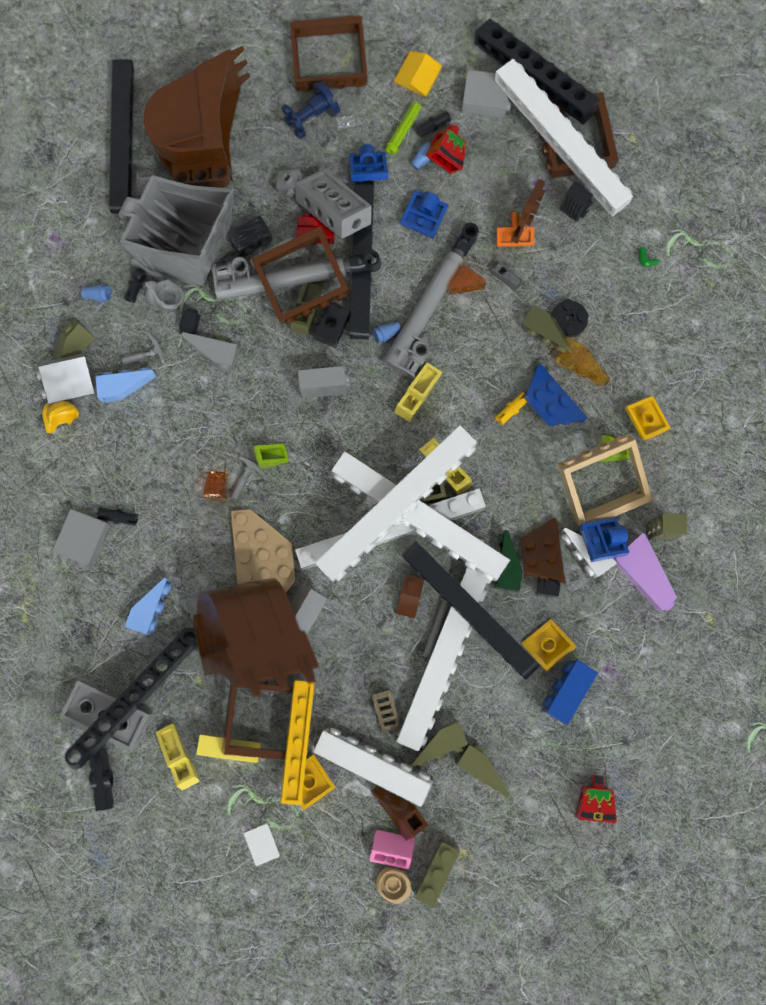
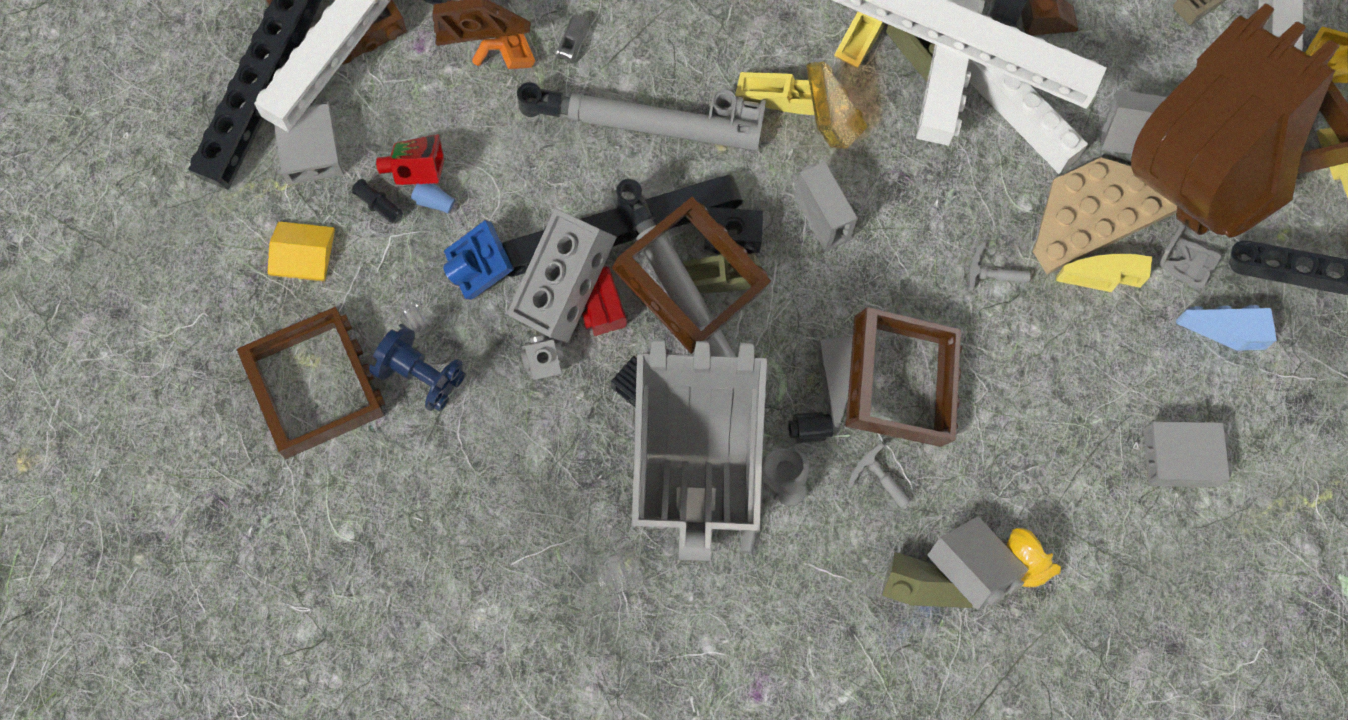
camera: 115 degrees left, 10 degrees down
medium blue cone [81,284,111,302] -> none
light blue slope [96,368,156,403] -> none
black pin [97,507,138,526] -> none
black beam [109,59,134,214] -> none
black pin [124,268,147,303] -> none
reddish brown piece [144,46,250,188] -> none
clear orange slope [203,472,227,501] -> none
lime slope [253,444,289,470] -> none
medium blue cone [372,321,401,343] -> none
lime axle [385,102,422,155] -> none
blue plate [400,190,449,239] -> none
clear orange slope [448,265,486,295] -> none
none -> clear yellow slope [806,62,868,149]
none -> reddish brown window [846,307,963,447]
none -> light yellow slope [1056,254,1152,292]

